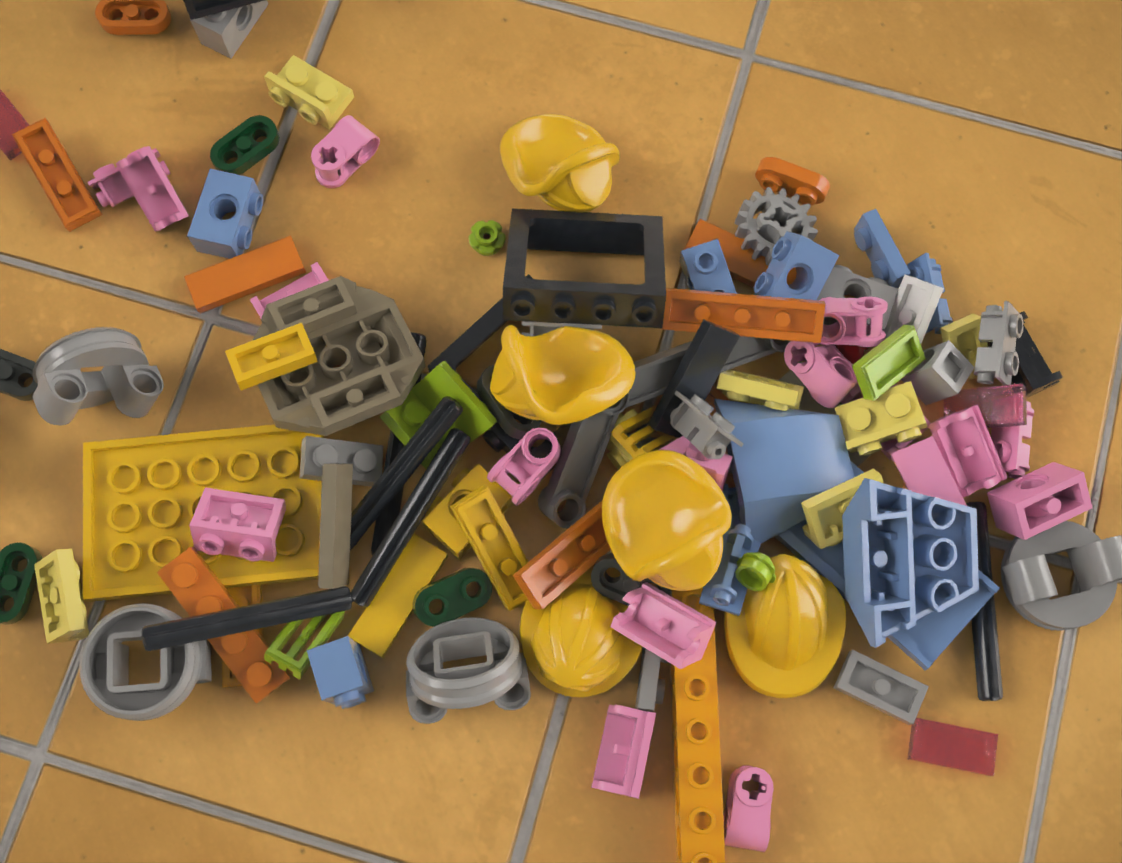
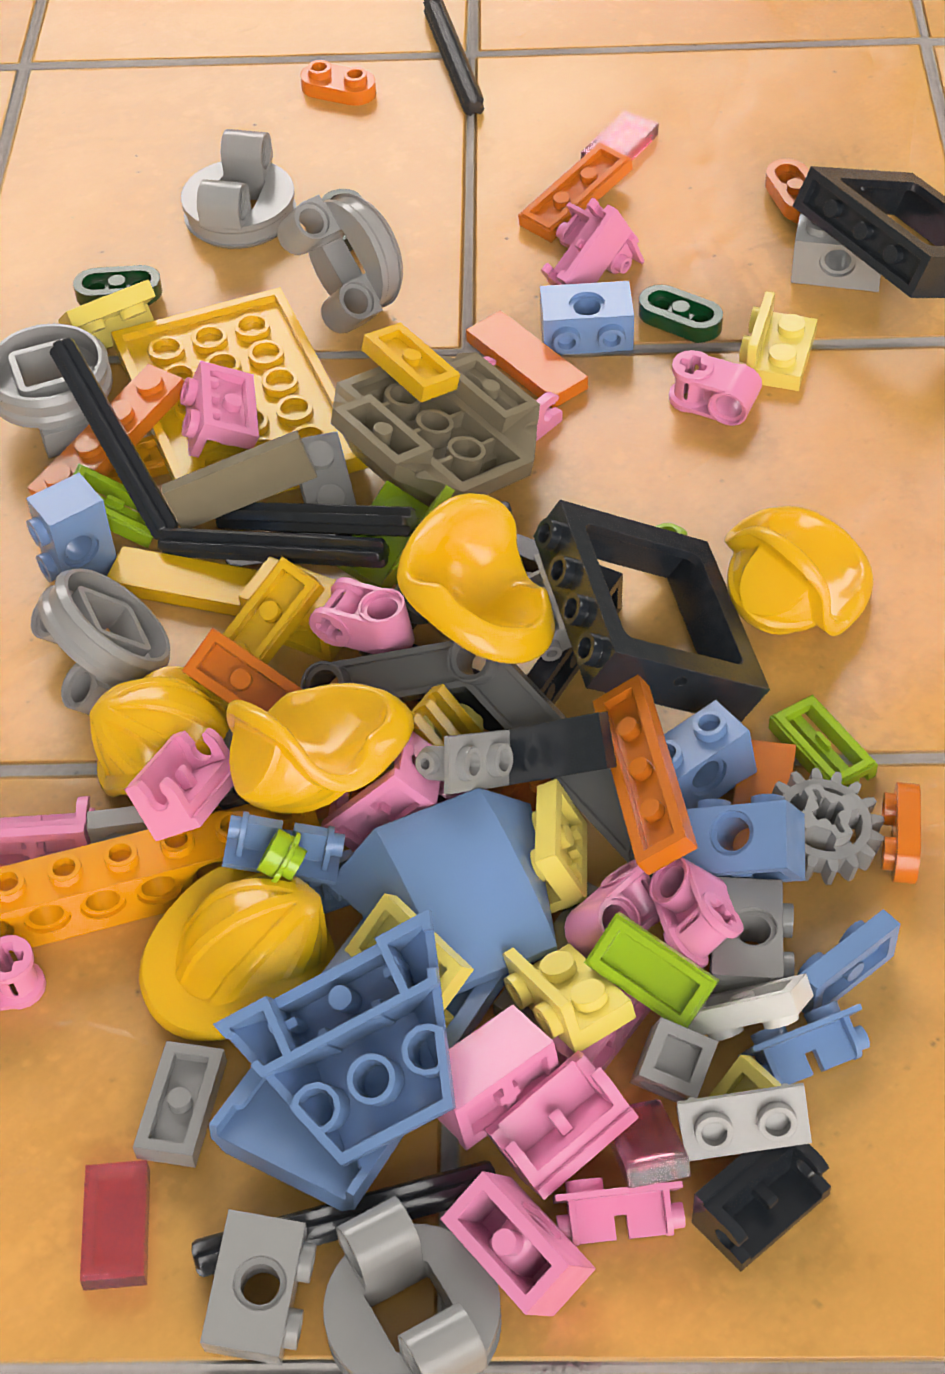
camera: 80 degrees right, 25 degrees down
dark green plate [413,568,492,627] -> none
none -> light grey brick [200,1209,317,1366]
none -> lime tile [768,694,878,787]

